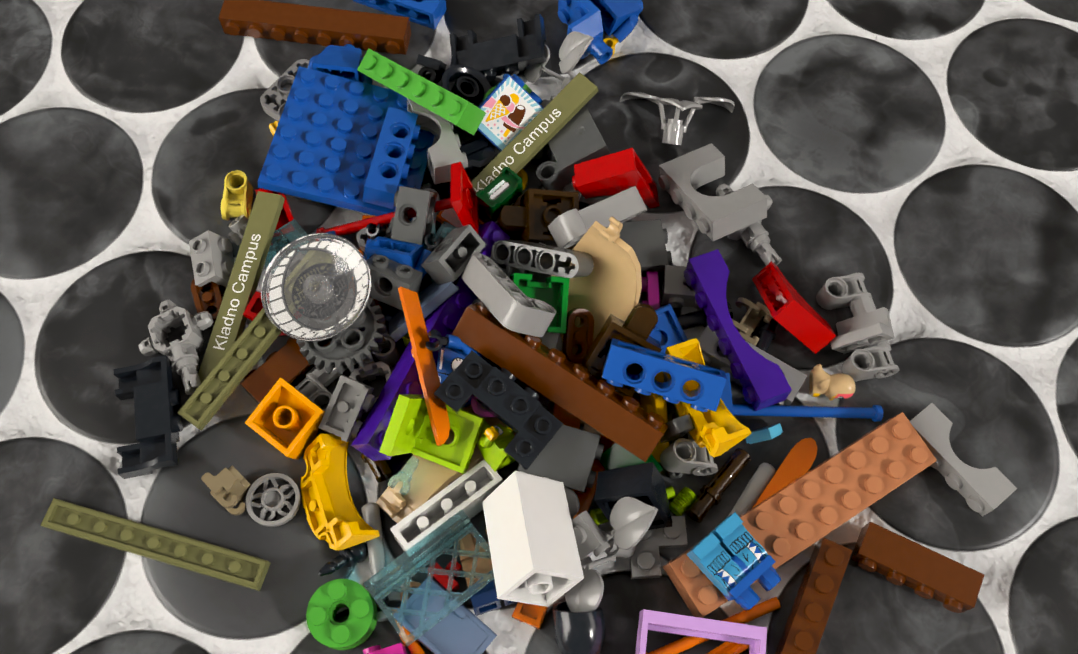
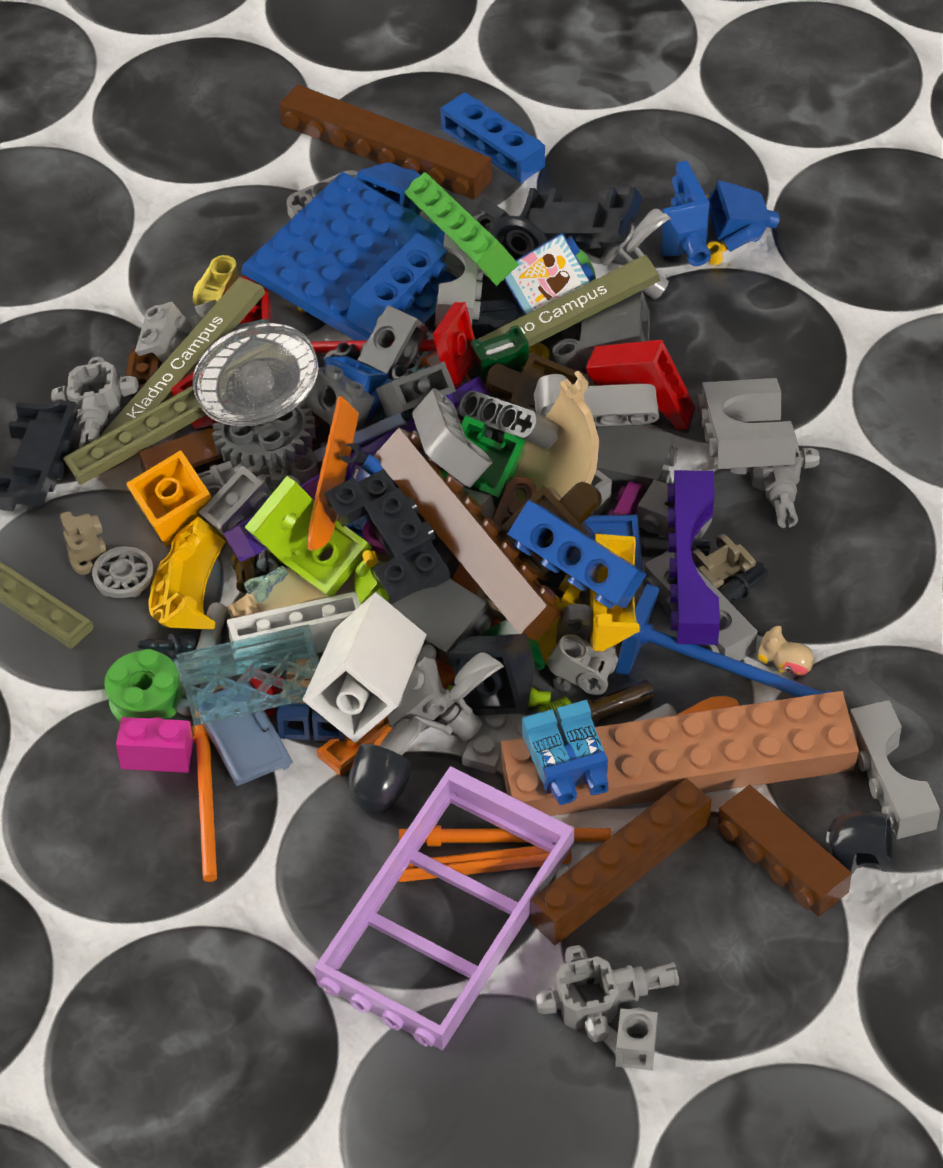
camera: 25 degrees right, 15 degrees down
light grey plant [620,92,735,146] -> none
medium azure tile [745,423,783,444] -> none
red arch [752,261,836,354] -> none
light grey piece [816,273,899,382] -> none
light grey panel [830,307,895,354] -> none
none -> black piece [826,811,894,874]

